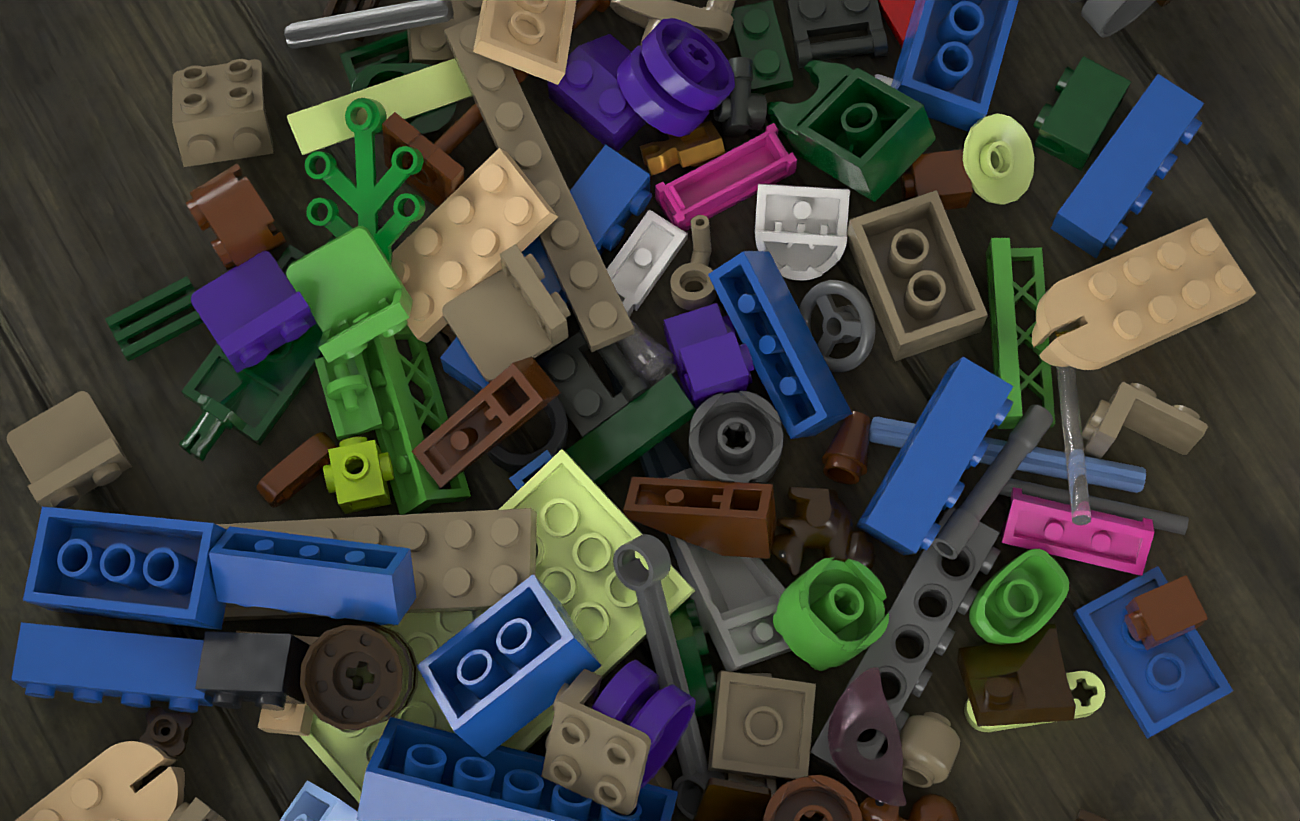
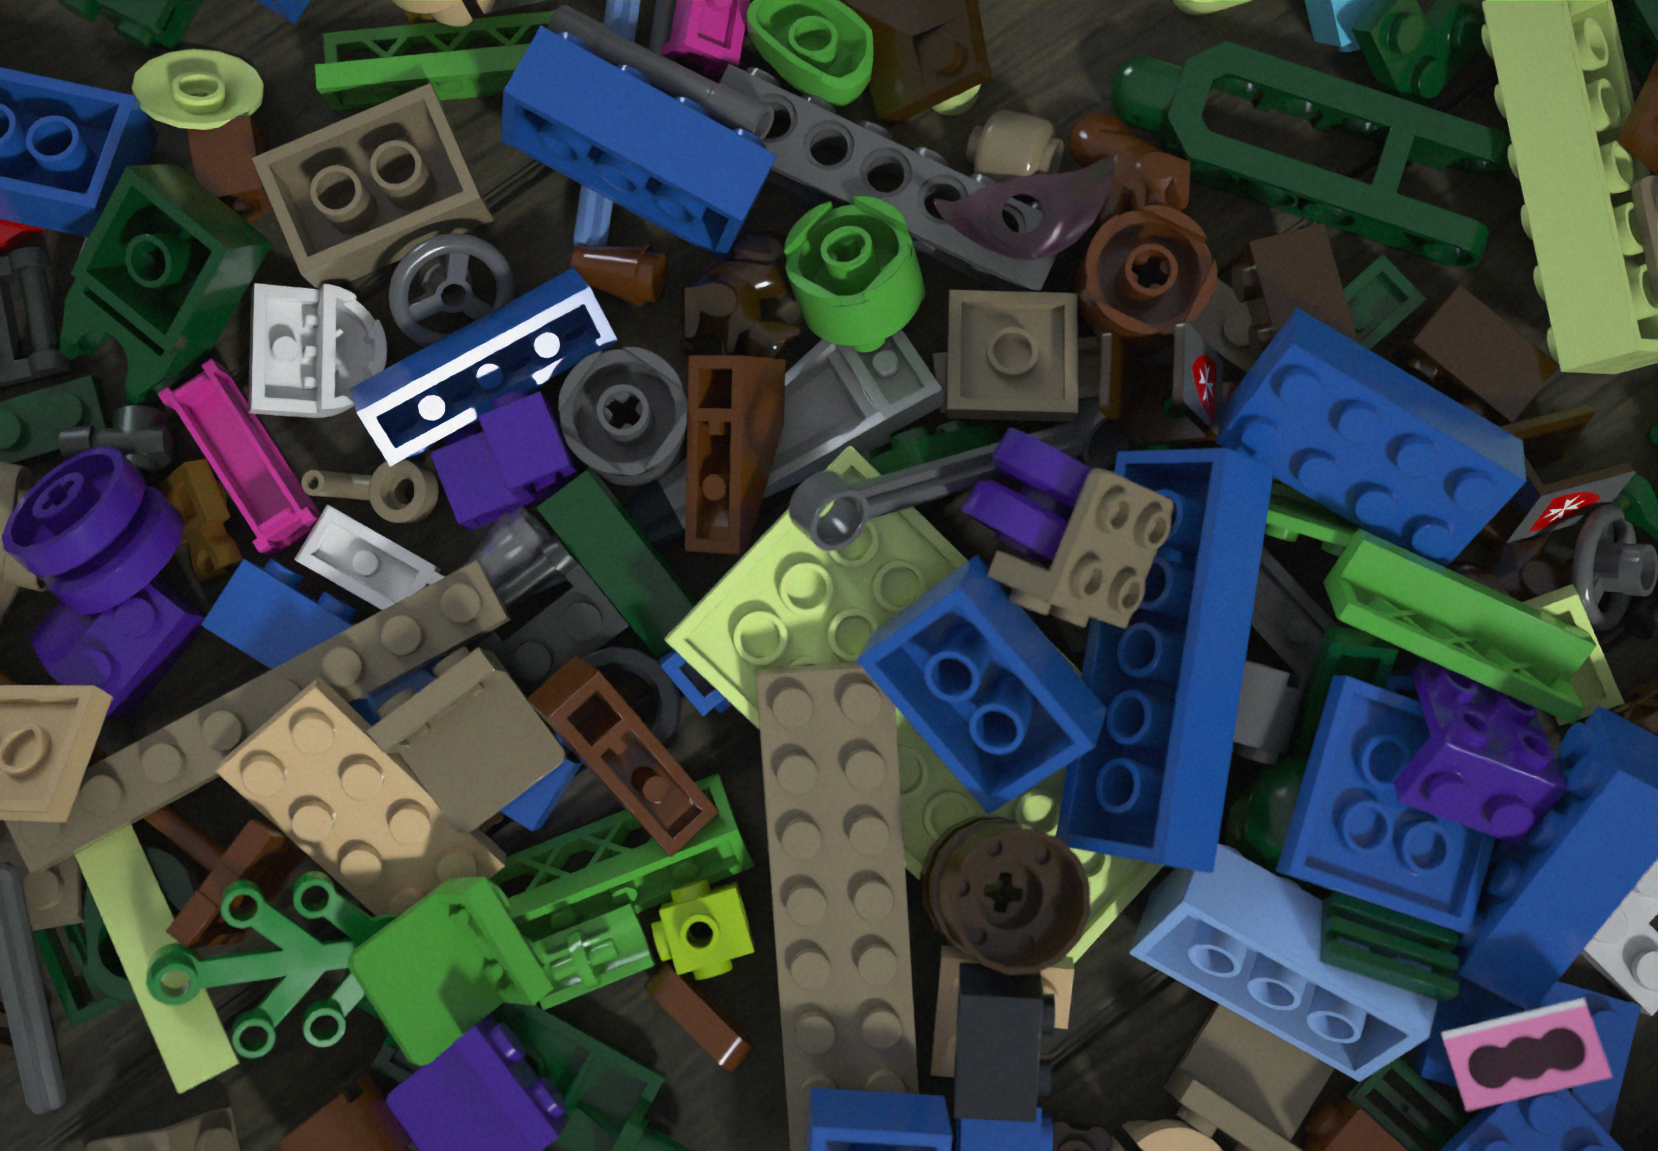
camera: 100 degrees left, 10 degrees up
blue brick [209,526,416,625] -> none

